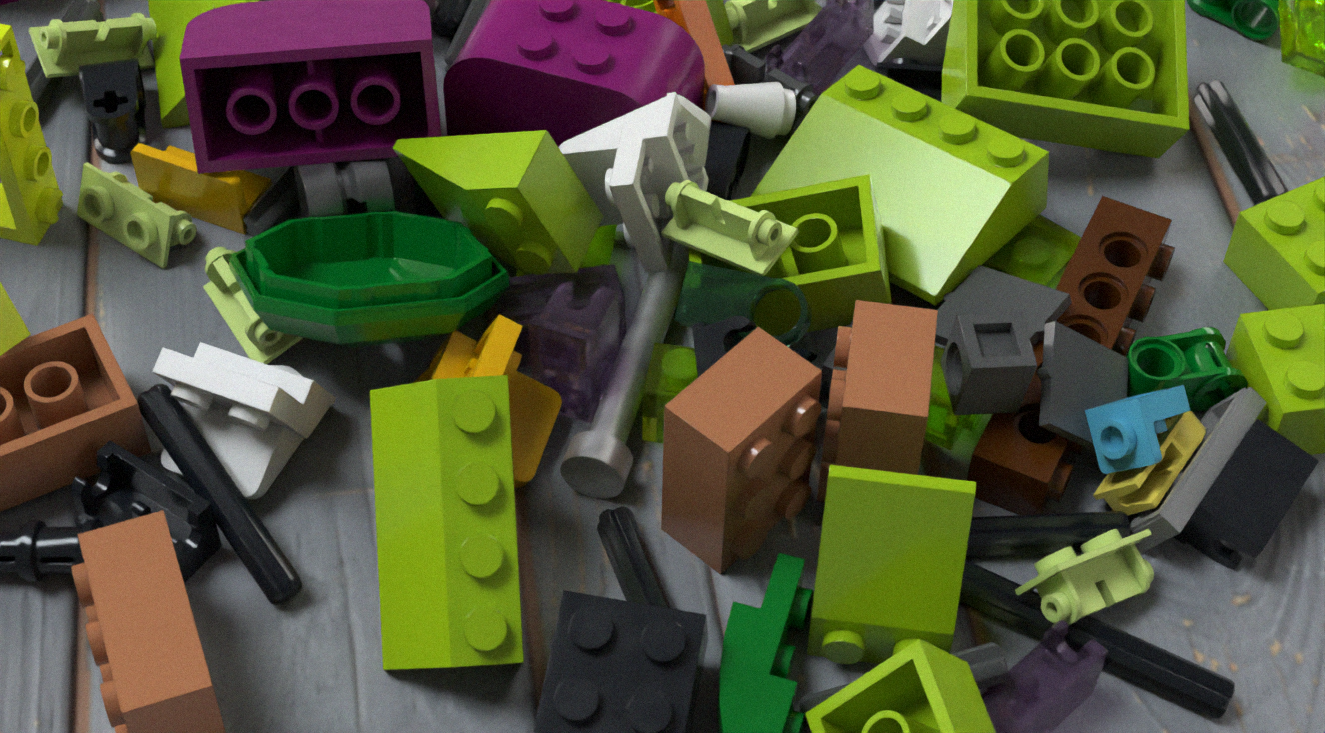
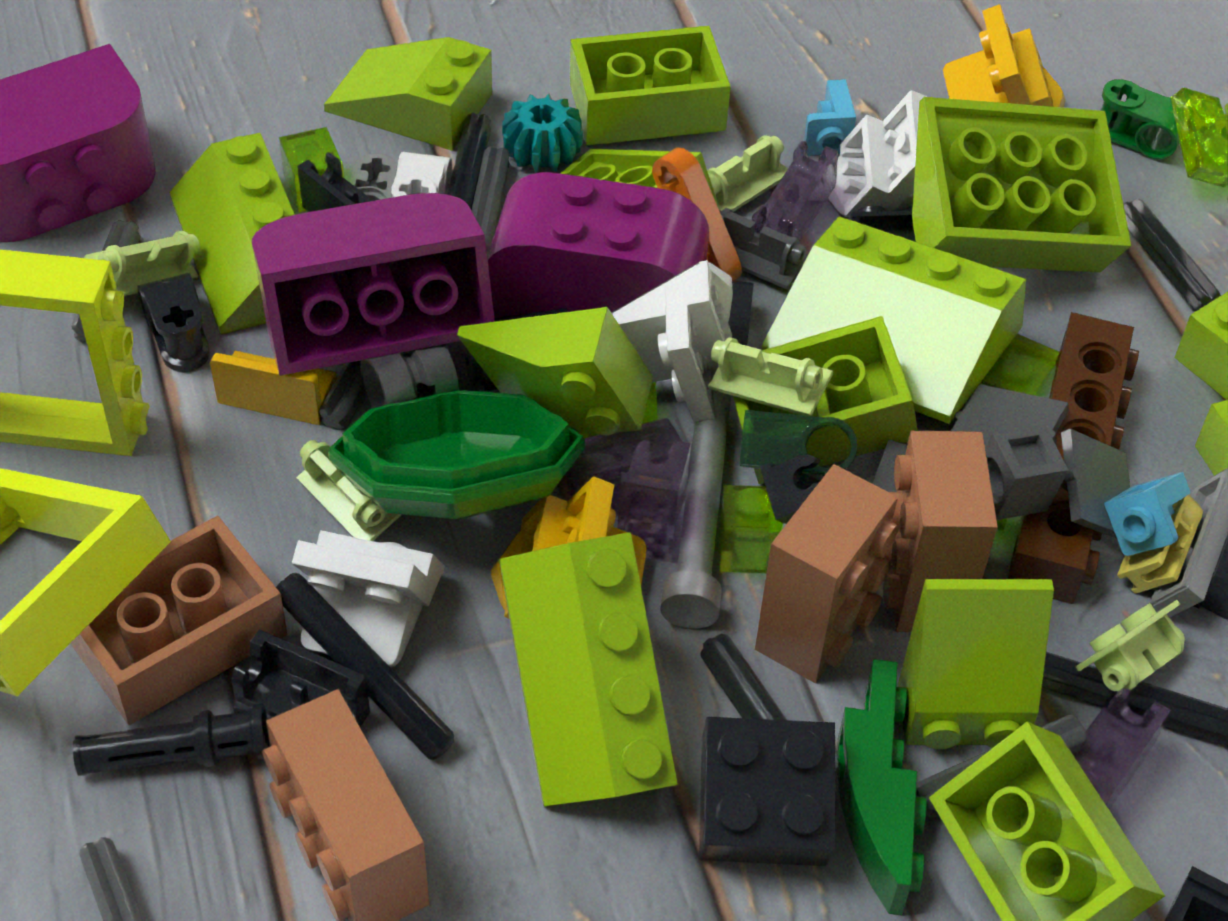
camera: 10 degrees left, 0 degrees up
yellowish green hinge [77,162,197,269] -> none
white cone [705,82,796,139] -> none
black axle [966,511,1131,557] -> none
green piece [1127,327,1248,412] -> none

